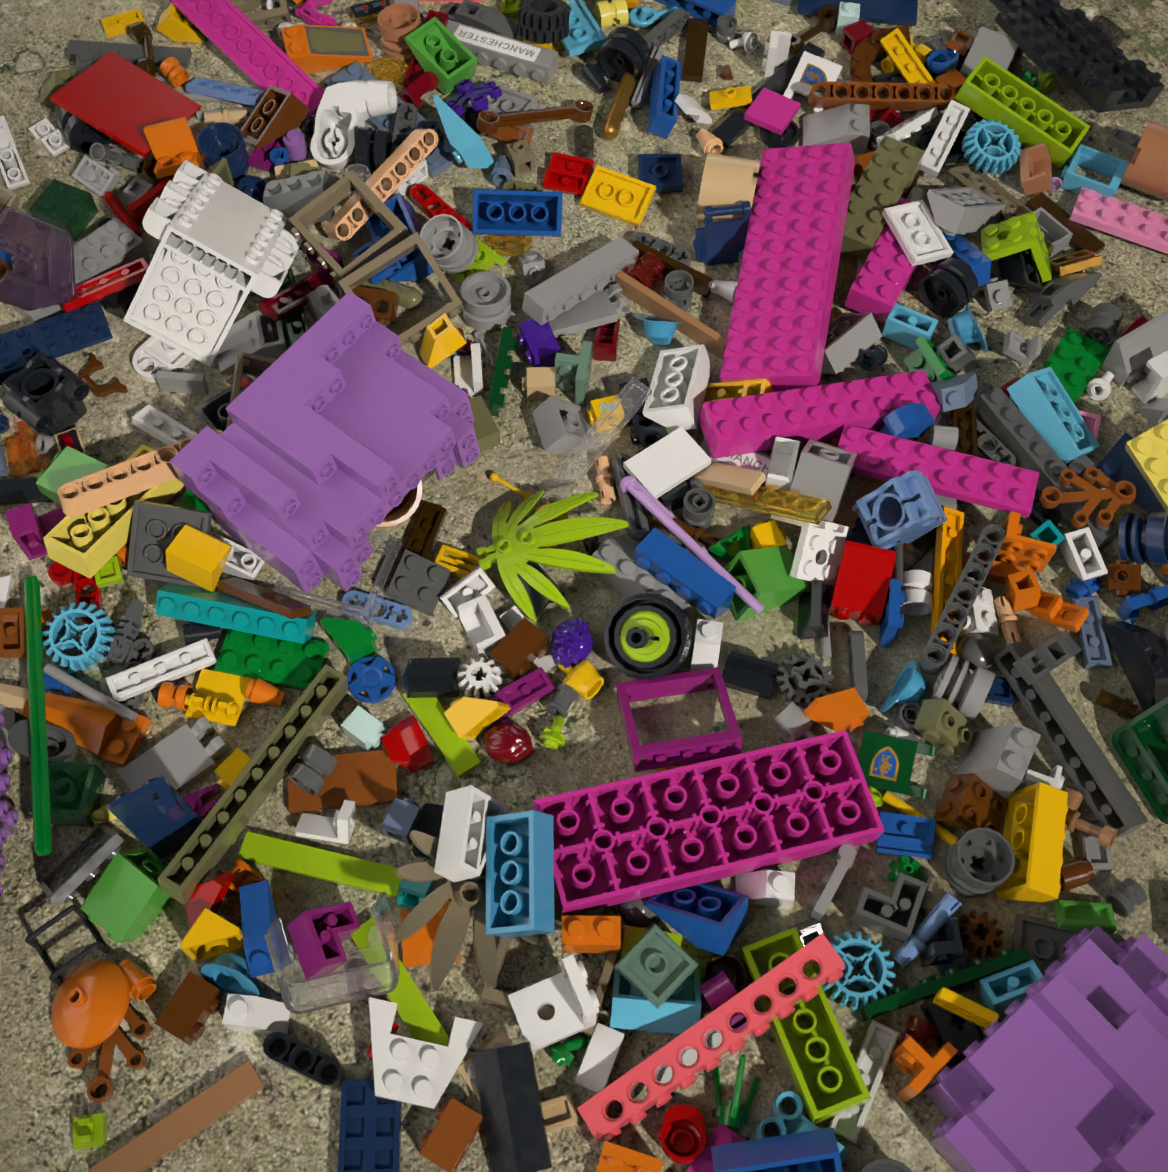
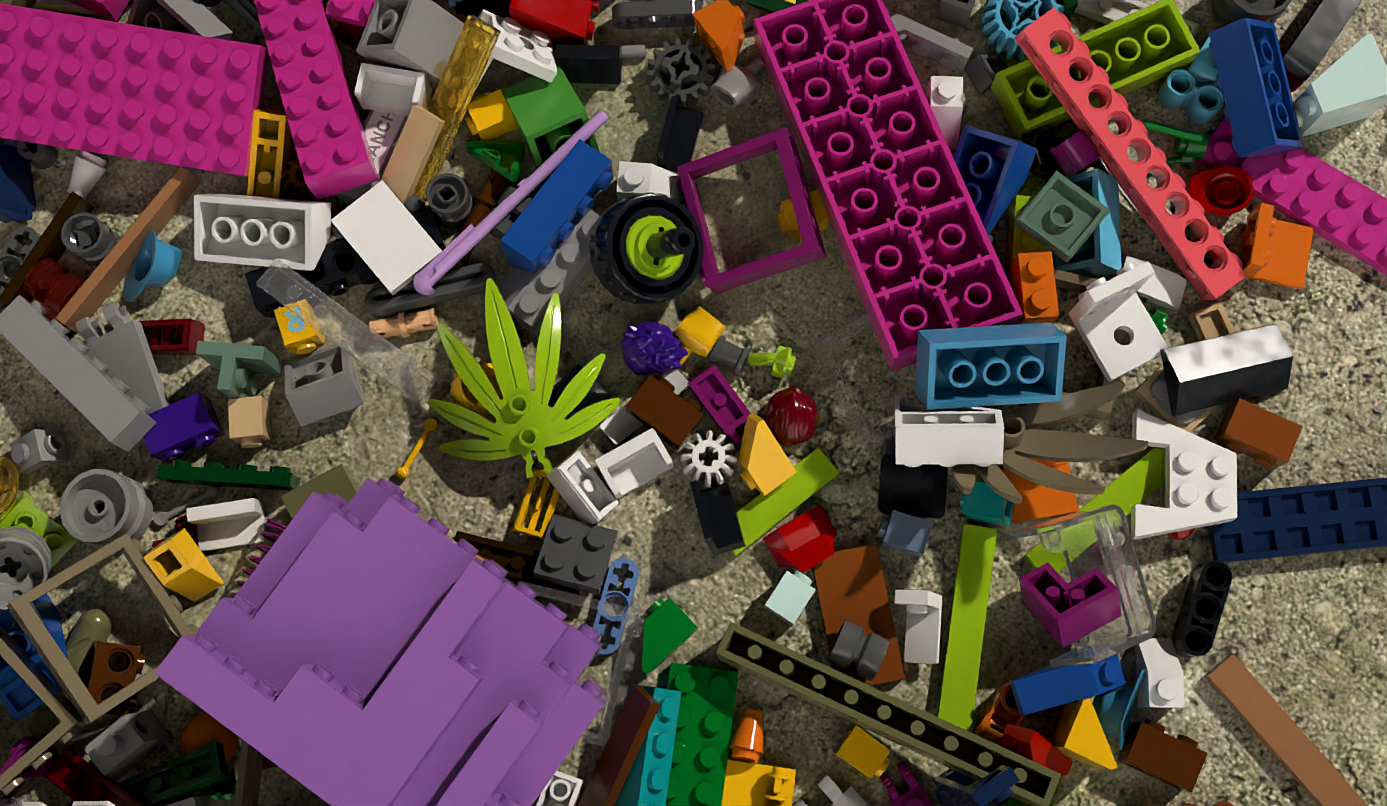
camera: 90 degrees left, 15 degrees up
blue wheel [347,656,396,704] -> none

